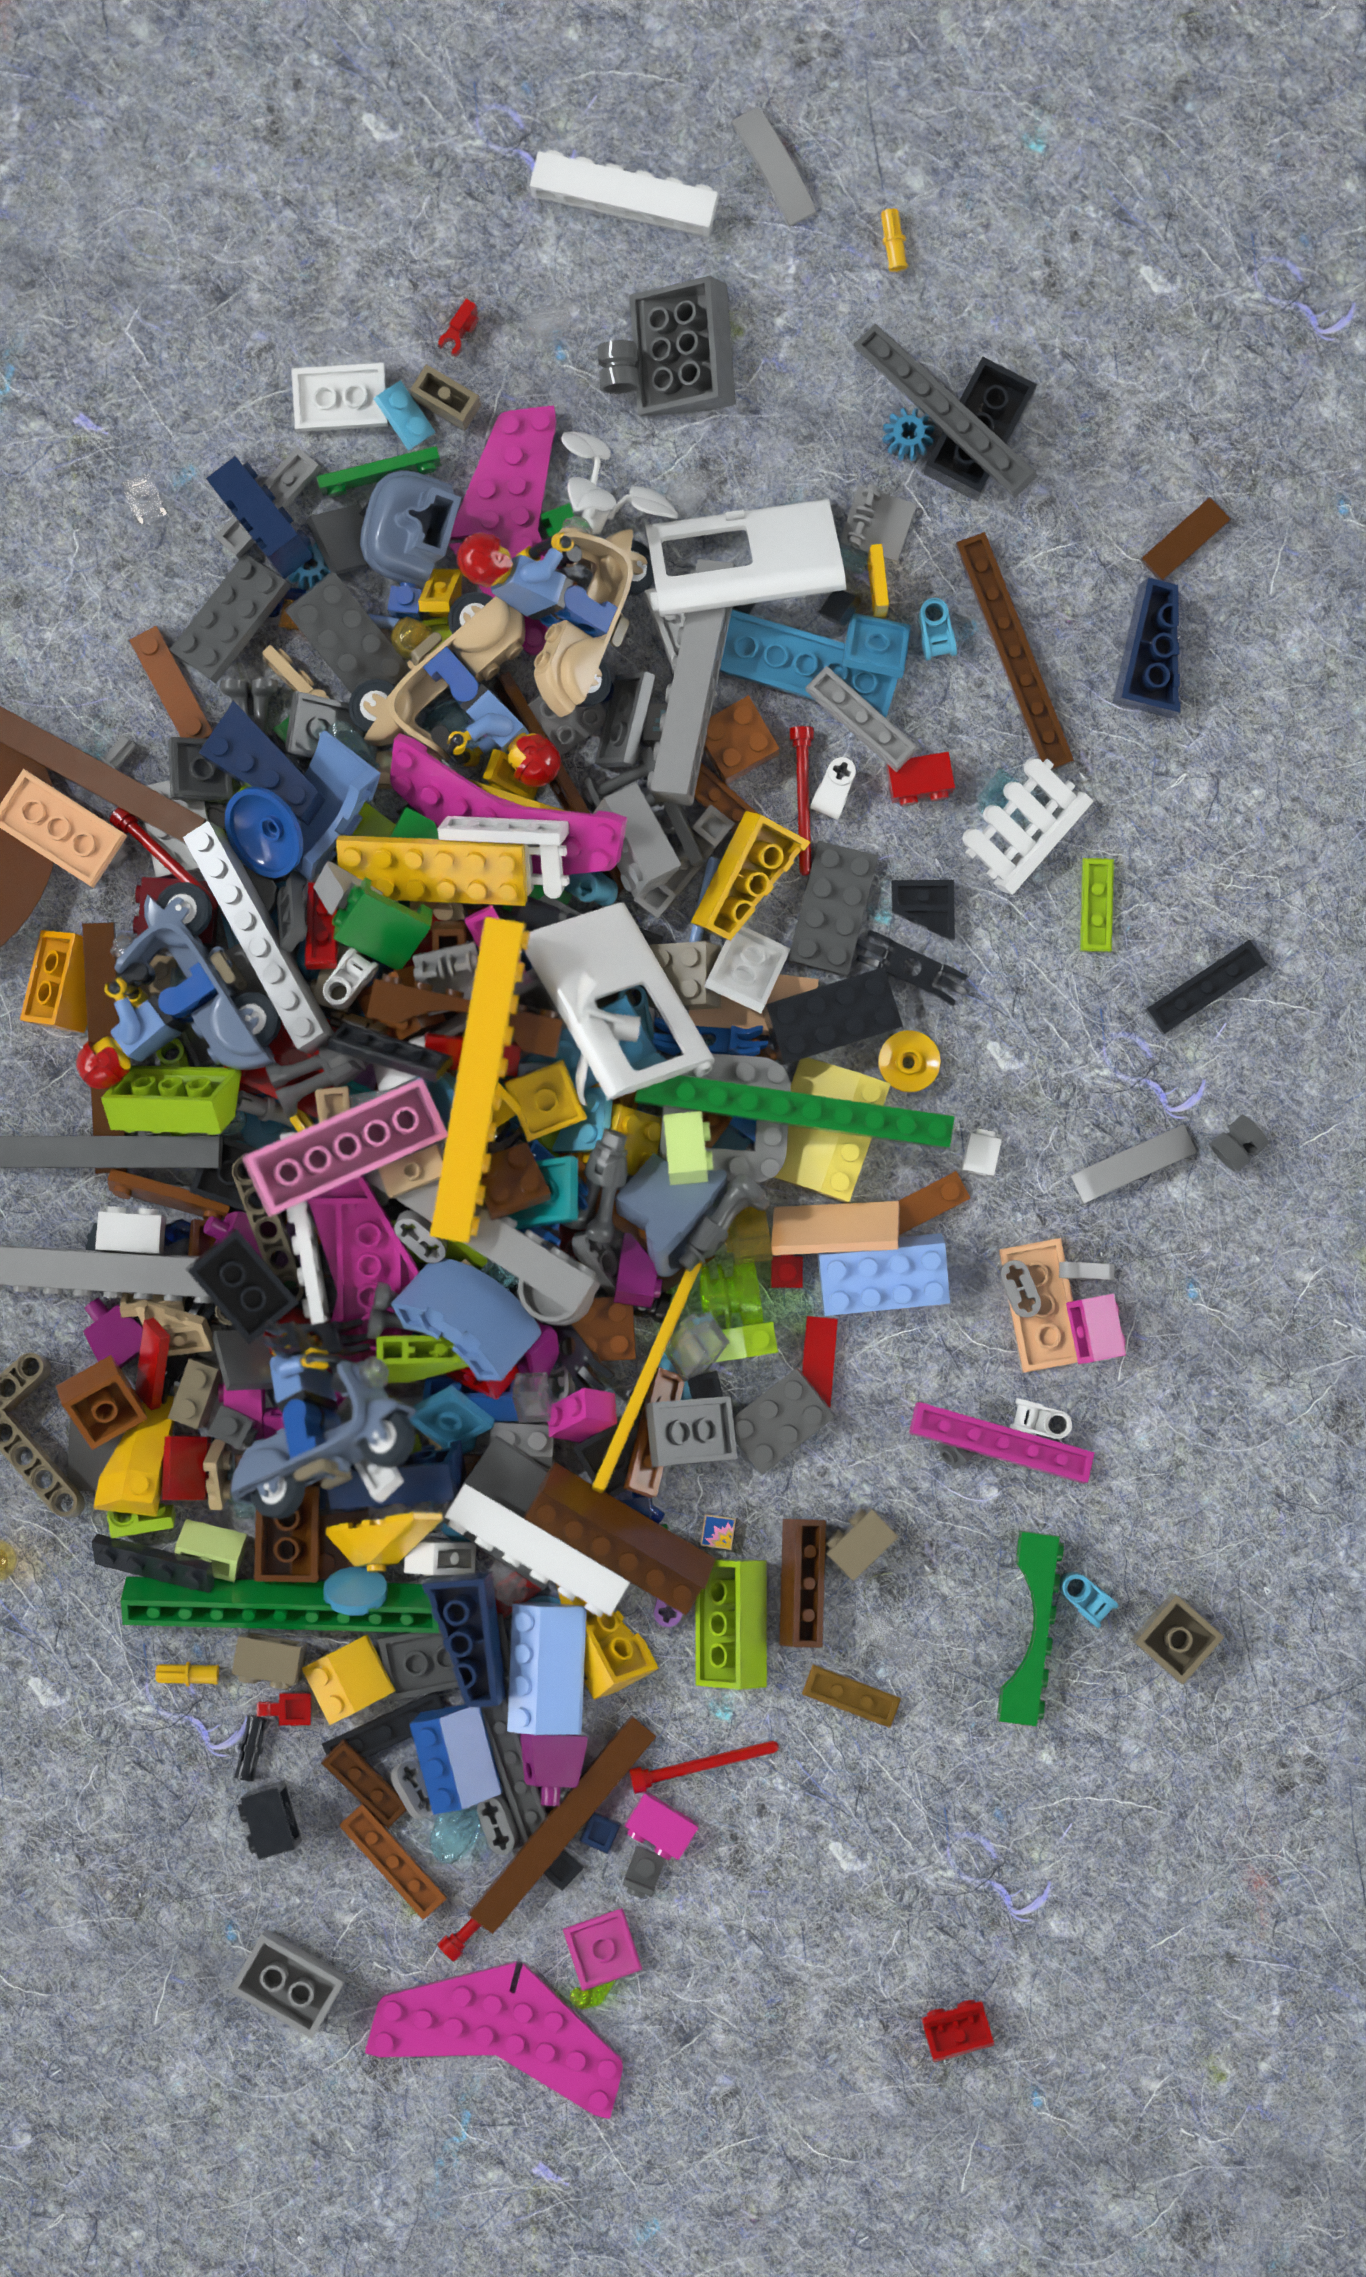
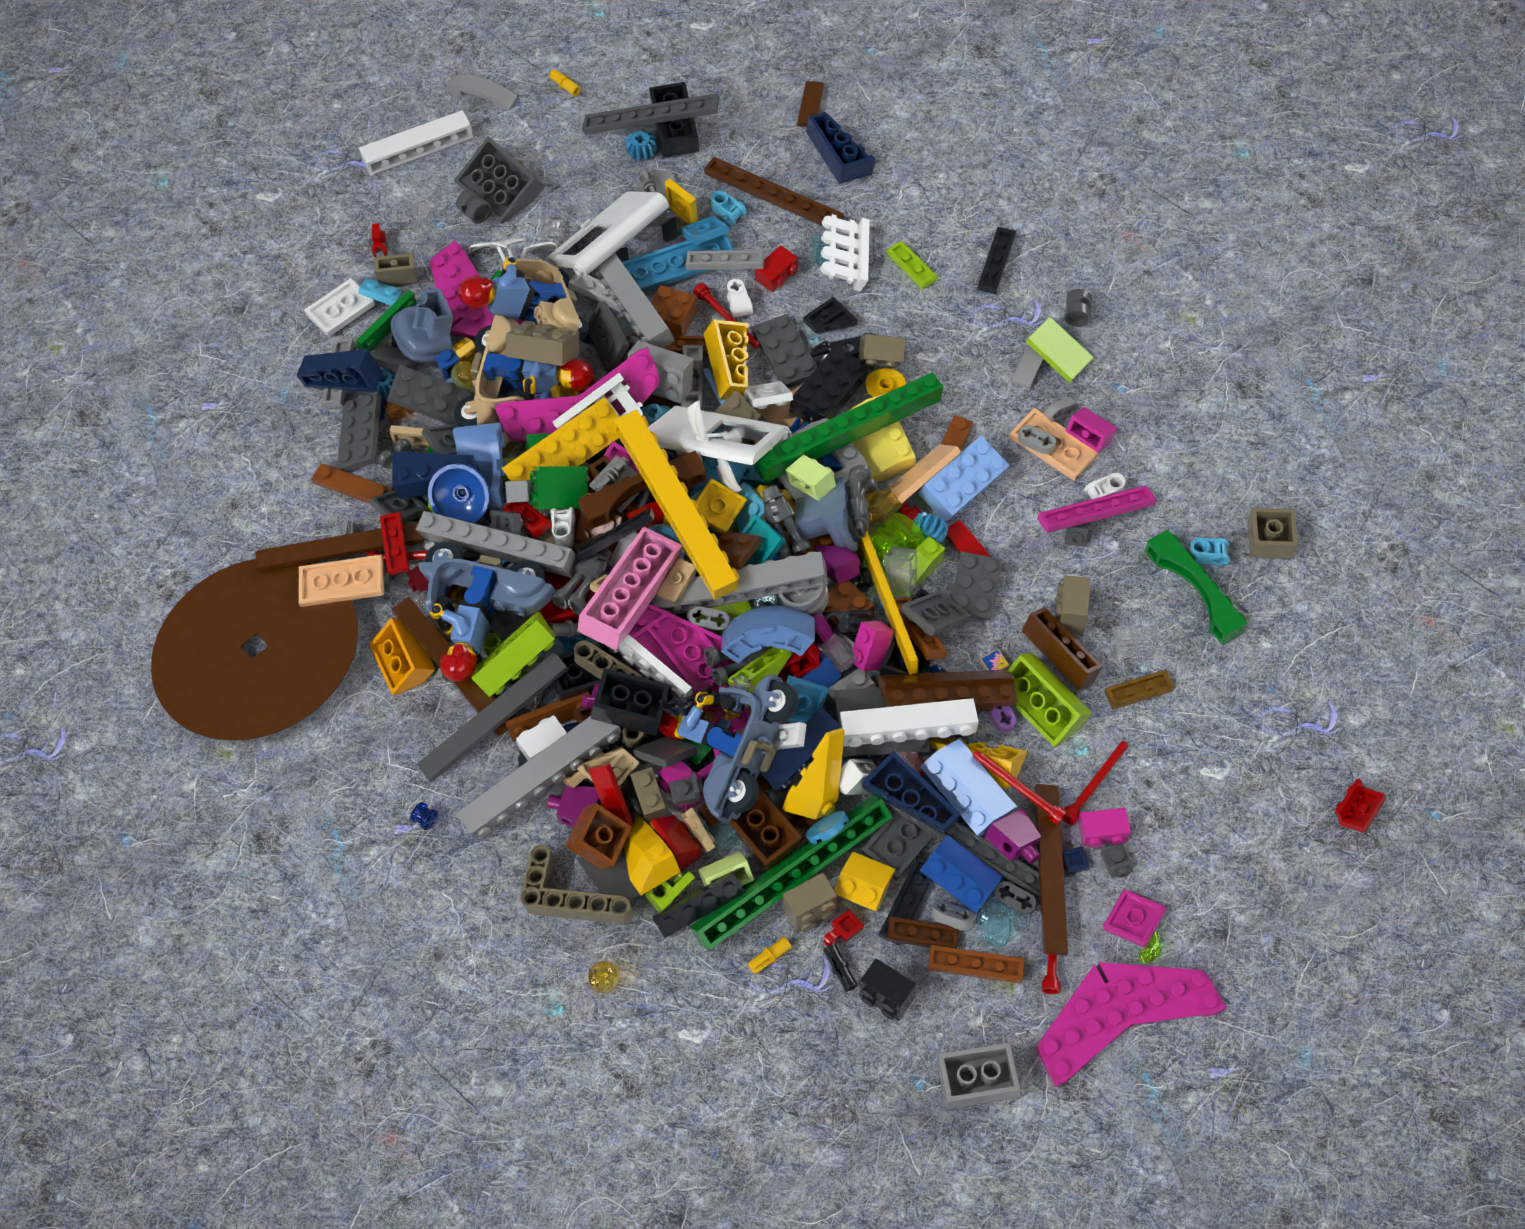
camera: 40 degrees left, 25 degrees down
black tile [544,1848,584,1891] -> none
white brick [961,1129,1002,1178] -> none
none -> red tile [379,512,410,576]
none -> dark tan brick [506,321,579,366]
none -> dark tan brick [858,334,906,368]
none -> dark azure gear [912,512,948,543]
none -> red piece [973,751,1067,826]
none -> lime tile [1026,317,1094,383]

